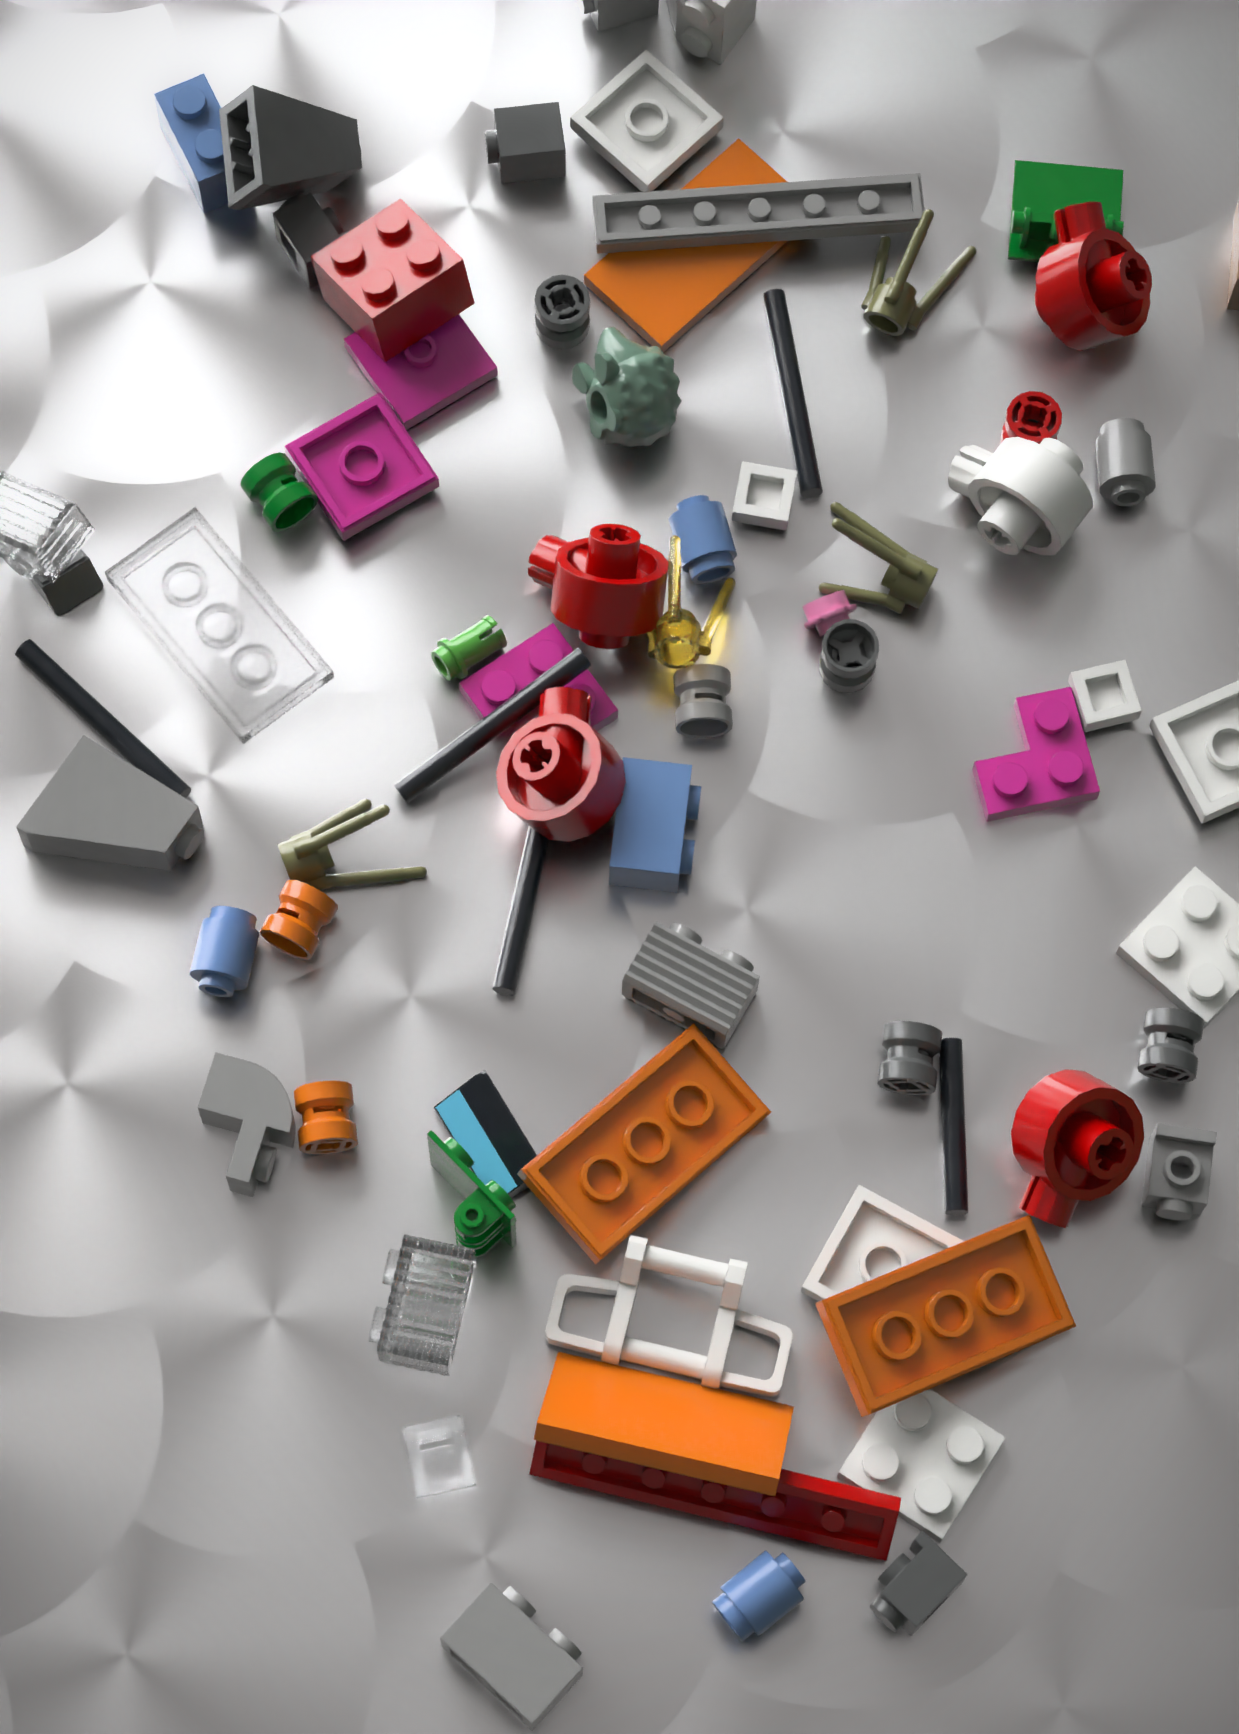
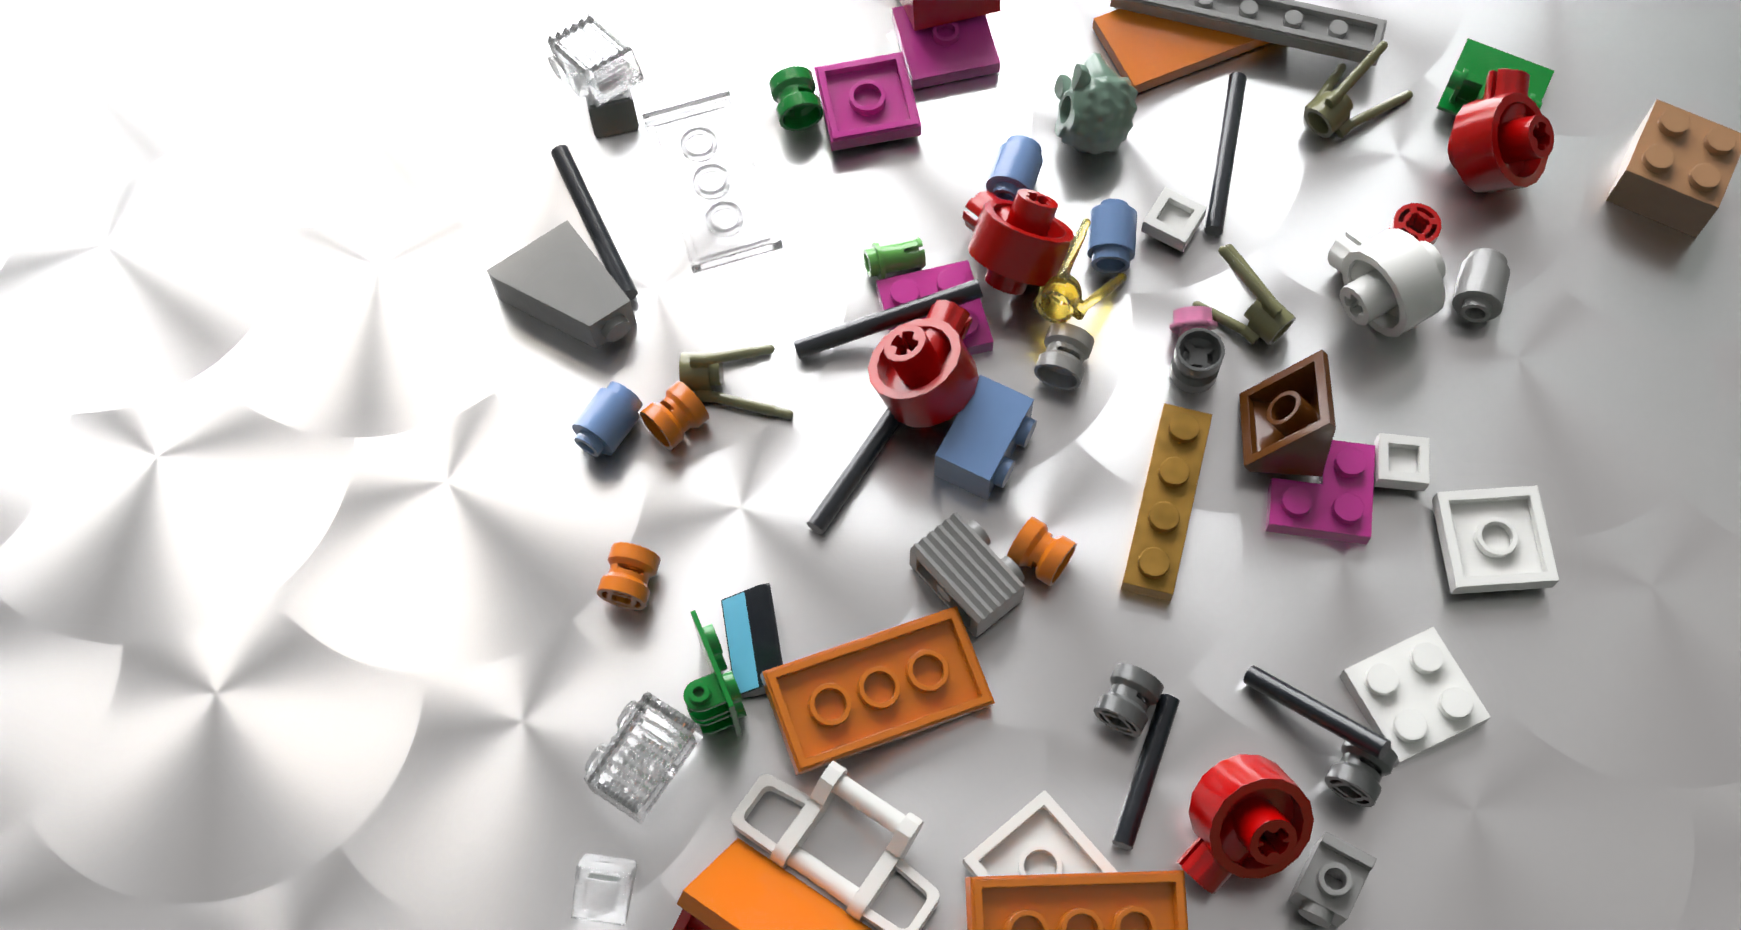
camera: 25 degrees right, 5 degrees down
light grey brick [198,1052,296,1197] -> none
dark grey wheel [534,275,590,350] -> none
none -> medium blue brick [986,135,1043,201]
none -> orange wheel [1007,516,1077,586]
none -> pearl gold plate [1121,403,1213,602]
none -> reddish brown slope [1239,349,1336,477]
none -> black bar [1243,665,1391,760]

